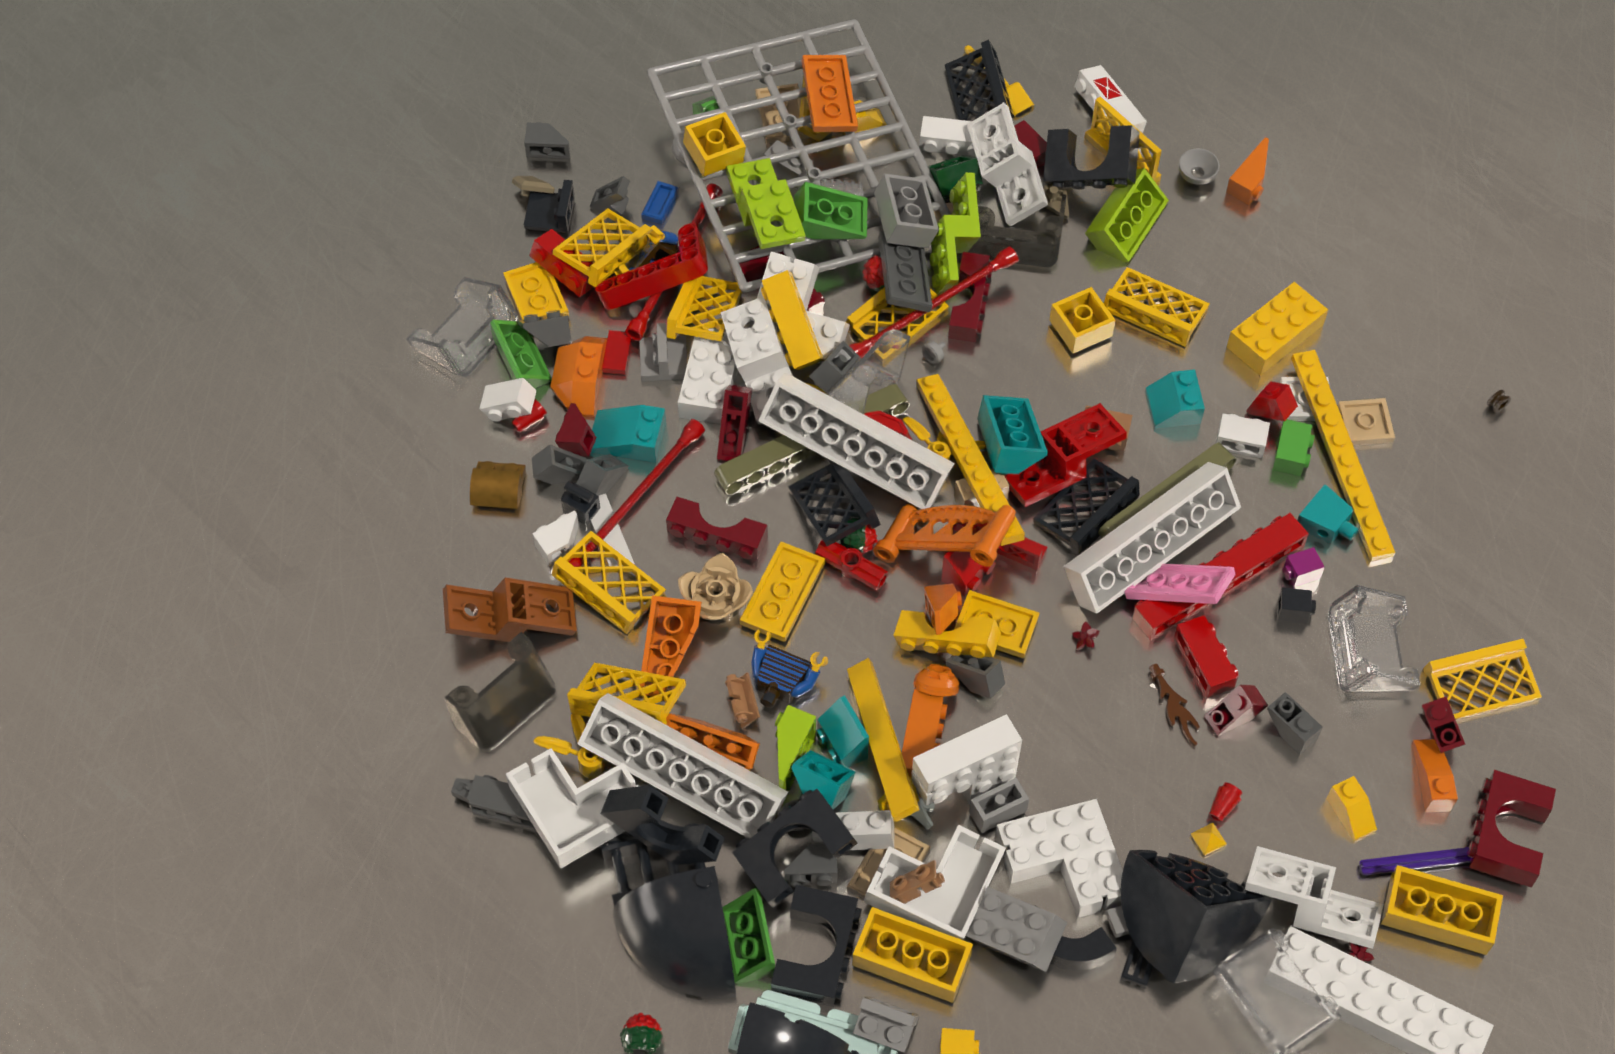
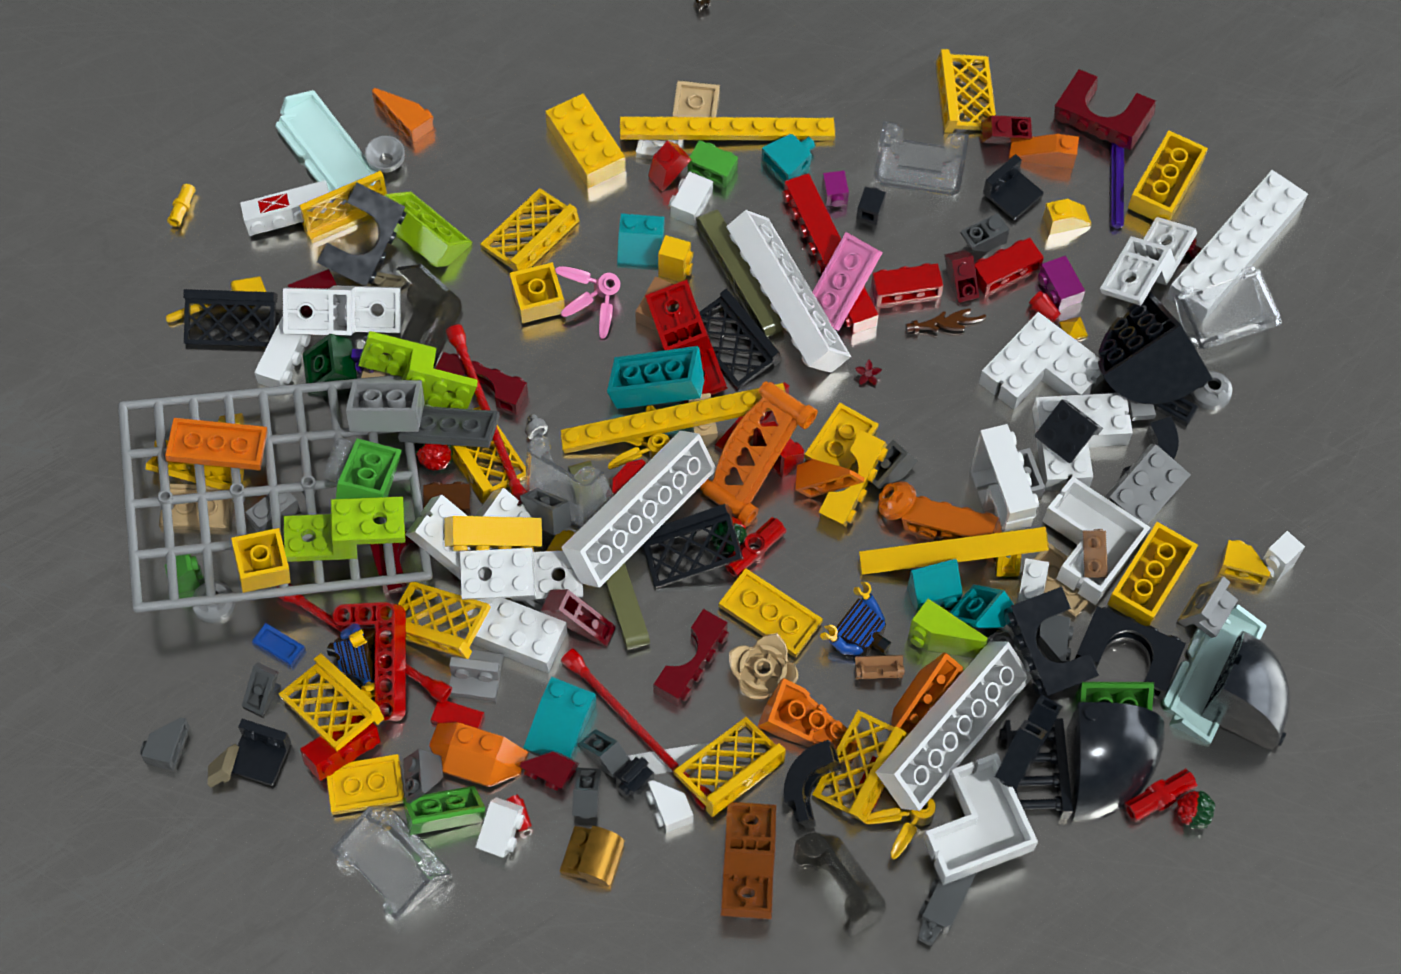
camera: 80 degrees left, 5 degrees up
none -> yellow pin [167,184,196,227]
none -> light aqua slope [276,90,377,199]
none -> reddish brown brick [423,482,472,517]
none -> bright pink plant [555,266,620,339]
none -> yellow brick [658,235,694,282]
none -> black arch [784,740,841,829]
none -> red brick [974,237,1044,296]
none -> white piece [979,312,1104,410]
none -> black bracket [983,154,1044,220]
none -> black bracket [1035,399,1103,463]
none -> magenta brick [1038,255,1085,310]
none -> red piece [1124,769,1198,823]
none -> light grey piece [1191,371,1232,410]

